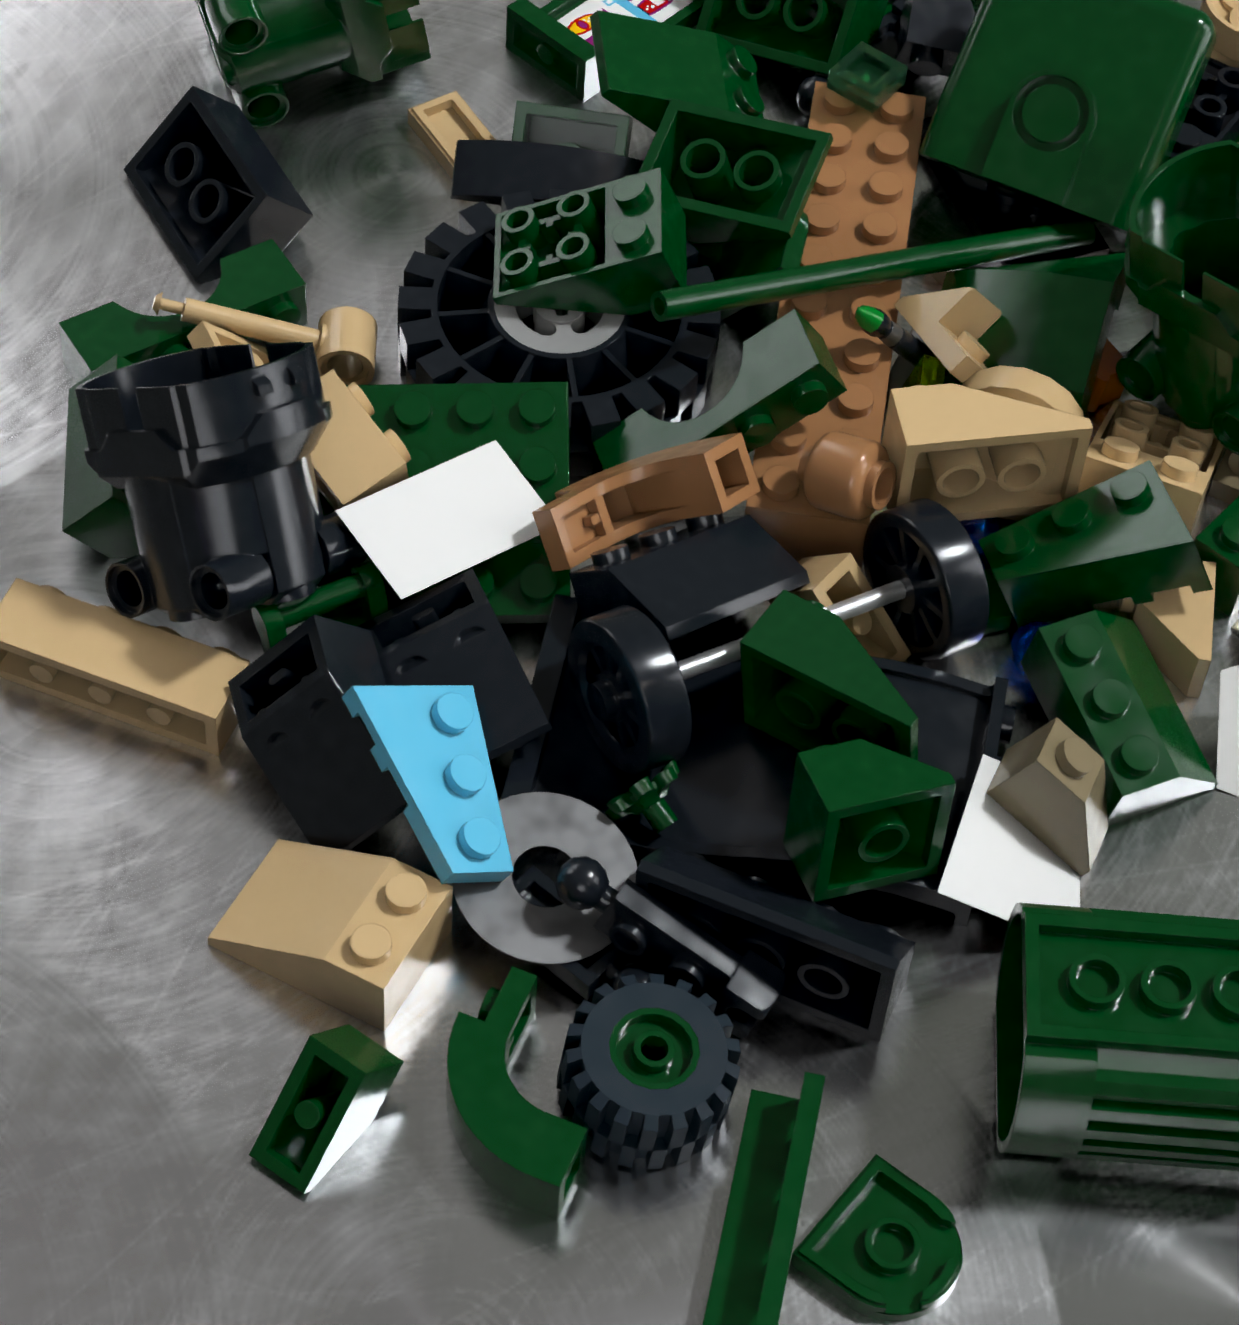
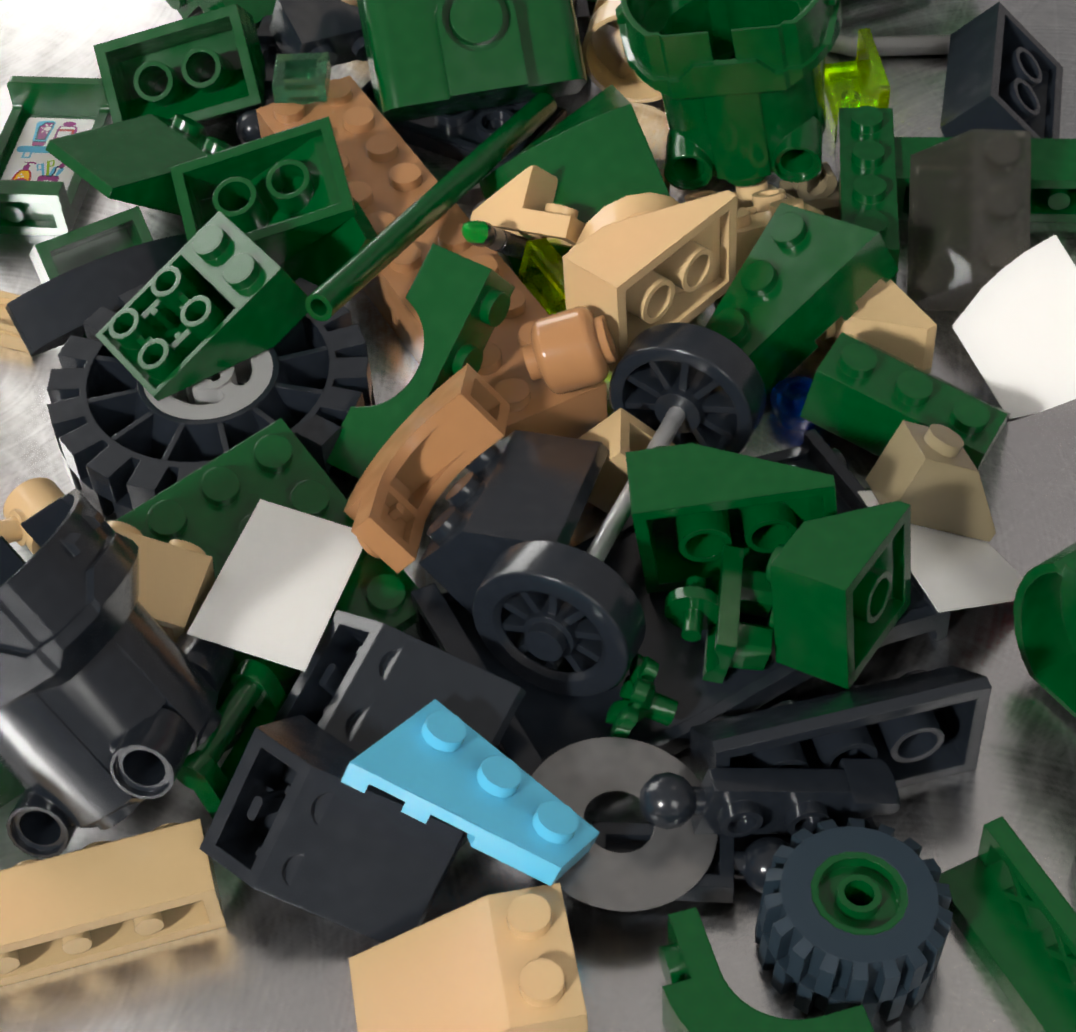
camera: 30 degrees left, 5 degrees down
none -> dark green hips [665,545,773,684]

